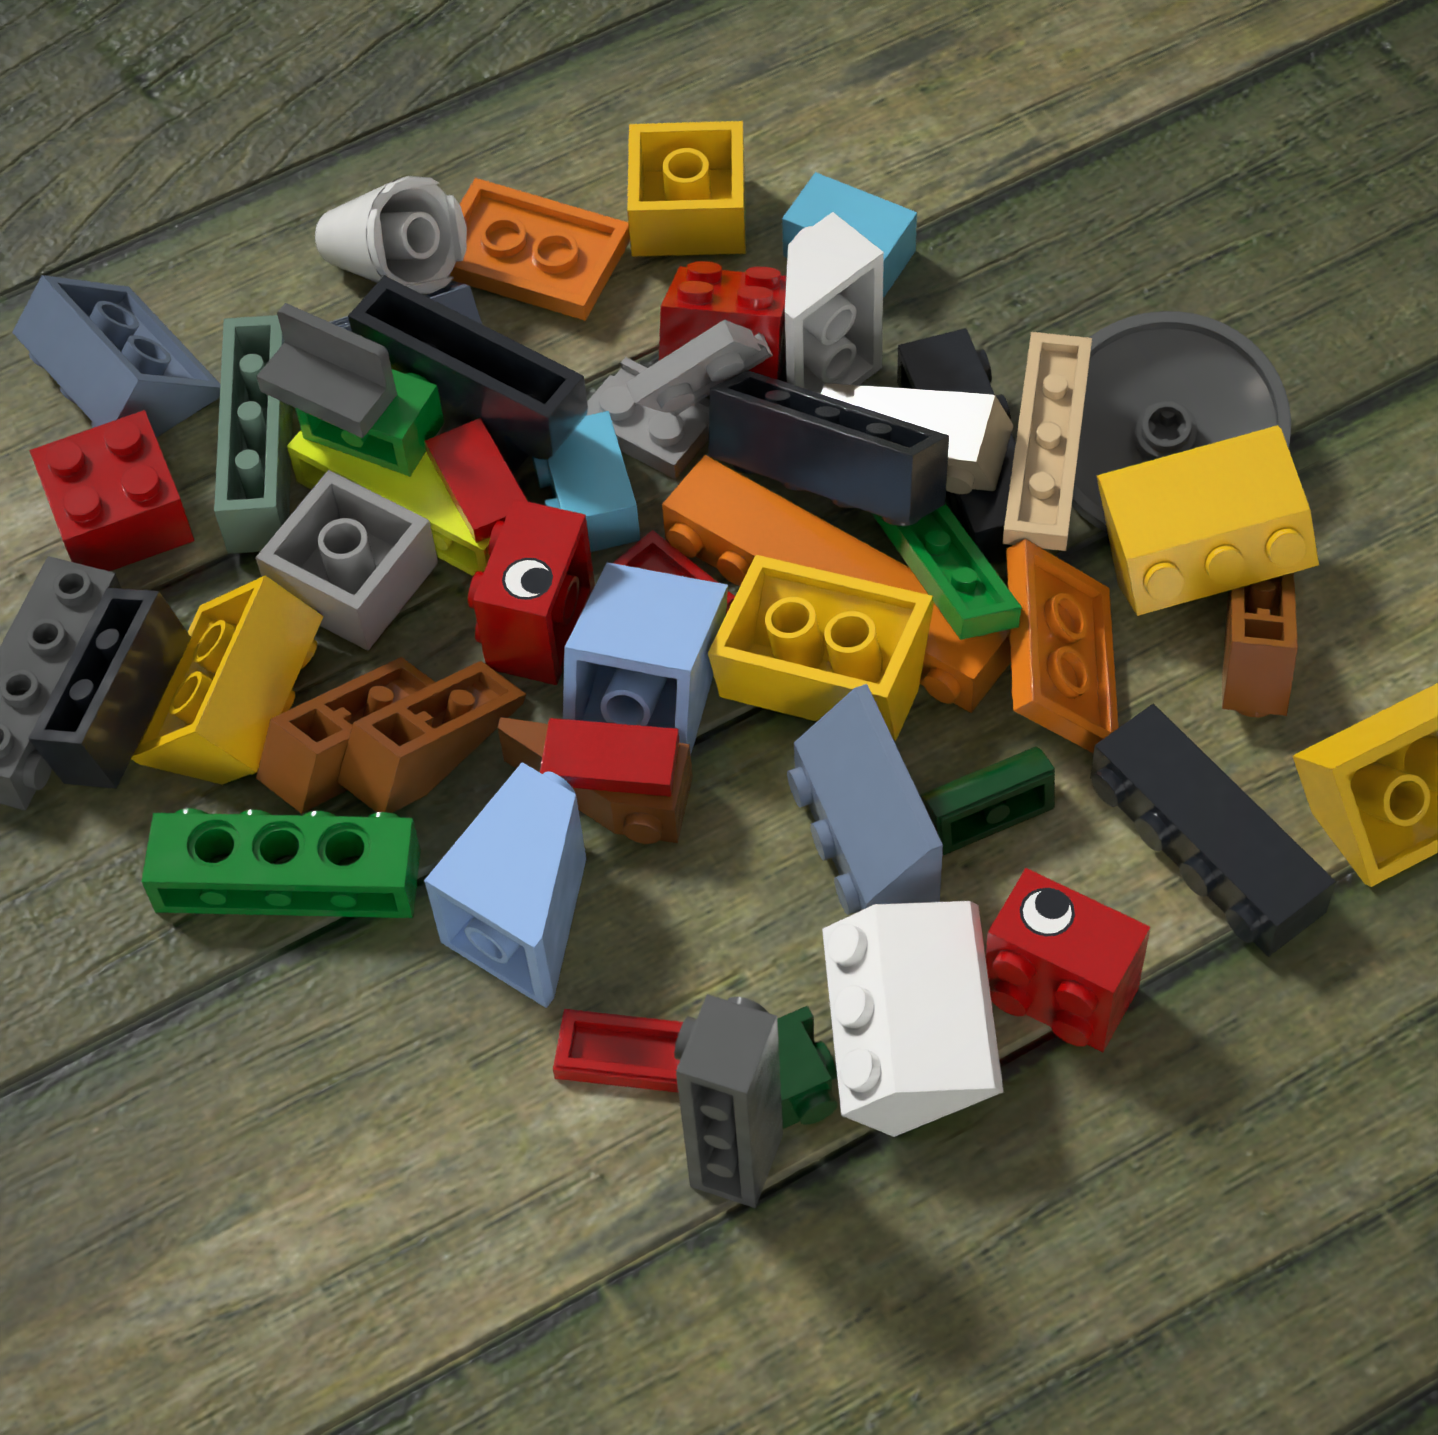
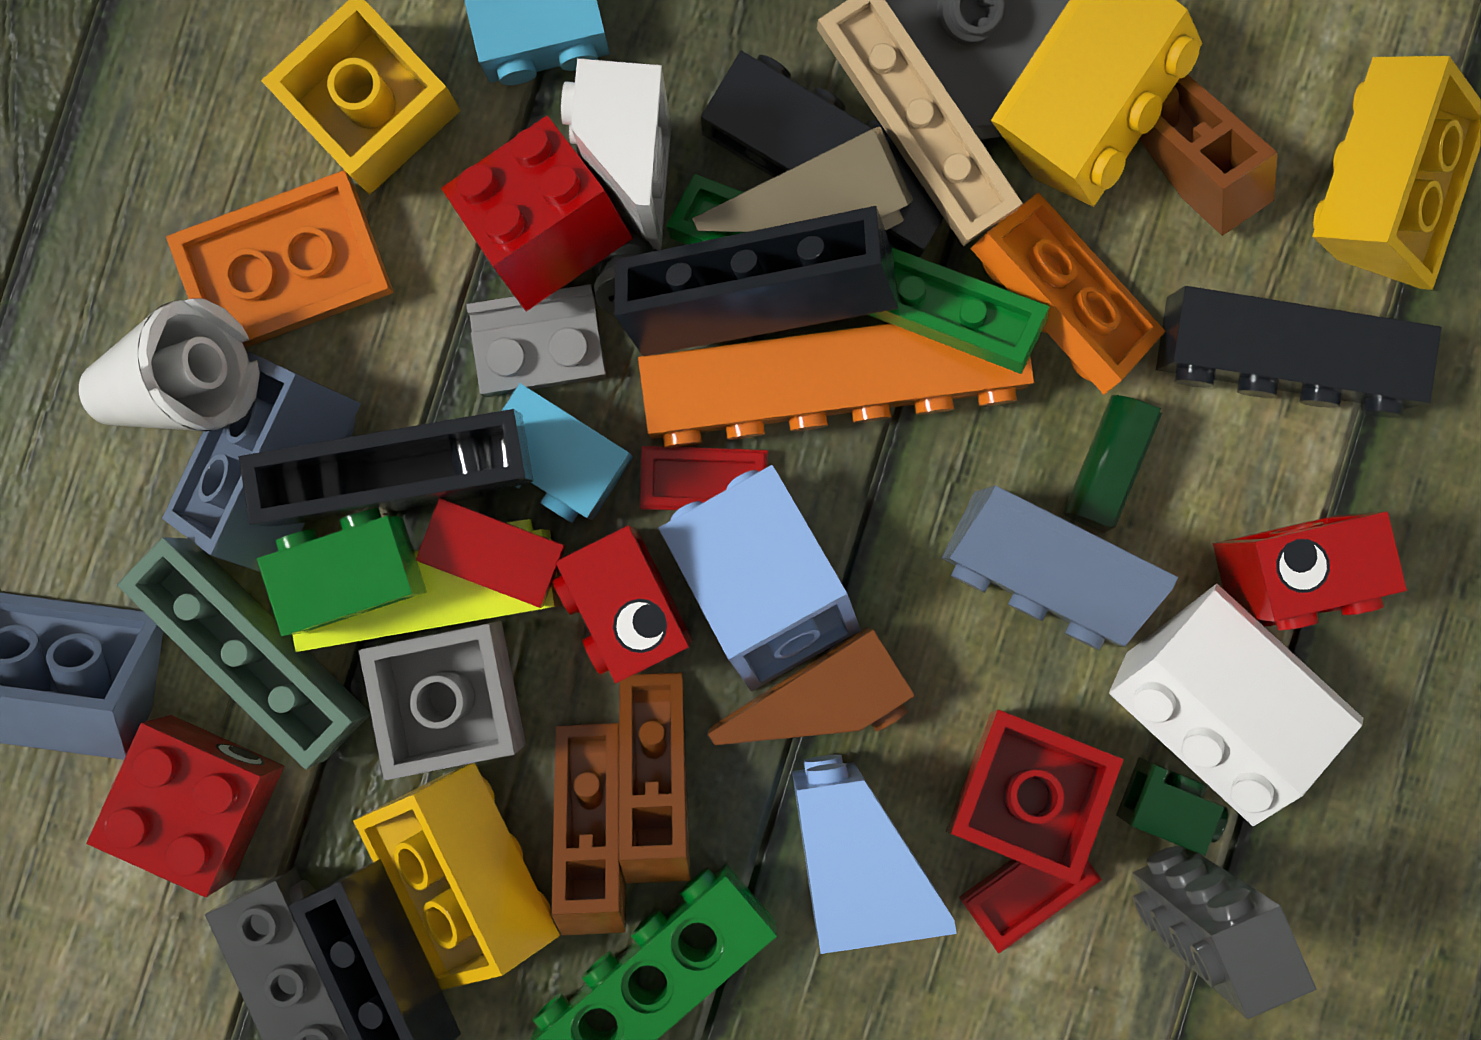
camera: 45 degrees left, 30 degrees up
dark grey panel [256,303,397,438] -> none
red tile [540,718,680,797] -> none
light grey plate [625,320,772,416] -> none
yellow slope [708,555,934,742] -> none
none -> red brick [946,709,1124,886]

